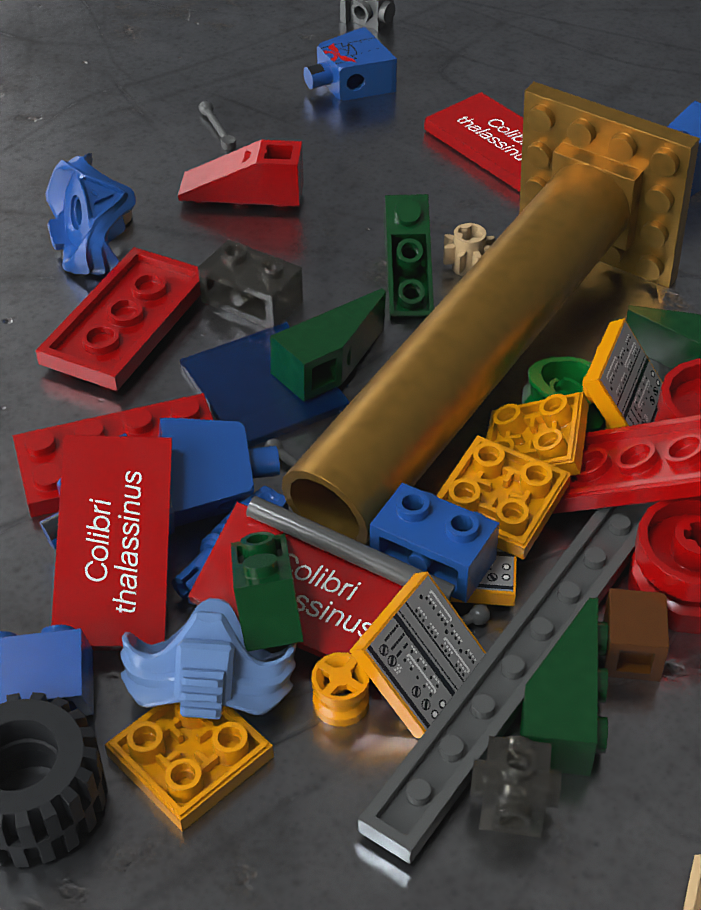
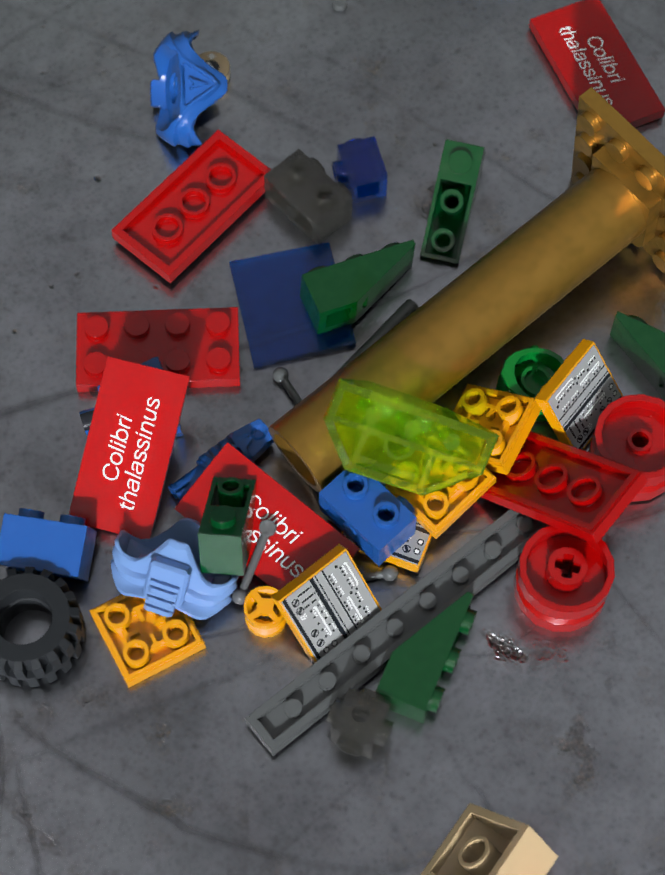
camera: 15 degrees right, 20 degrees up
blue torso [159,417,280,527] -> none
red slope [178,140,304,207] -> none
dark grey bar [246,496,456,602] -> none
tan gear [443,223,495,277] -> none
reddish brown panel [603,588,669,682] -> none
none -> dark grey hinge [232,519,277,605]
none -> clear neon green wedge [323,378,499,496]
none -> clear blue brick [332,136,388,204]

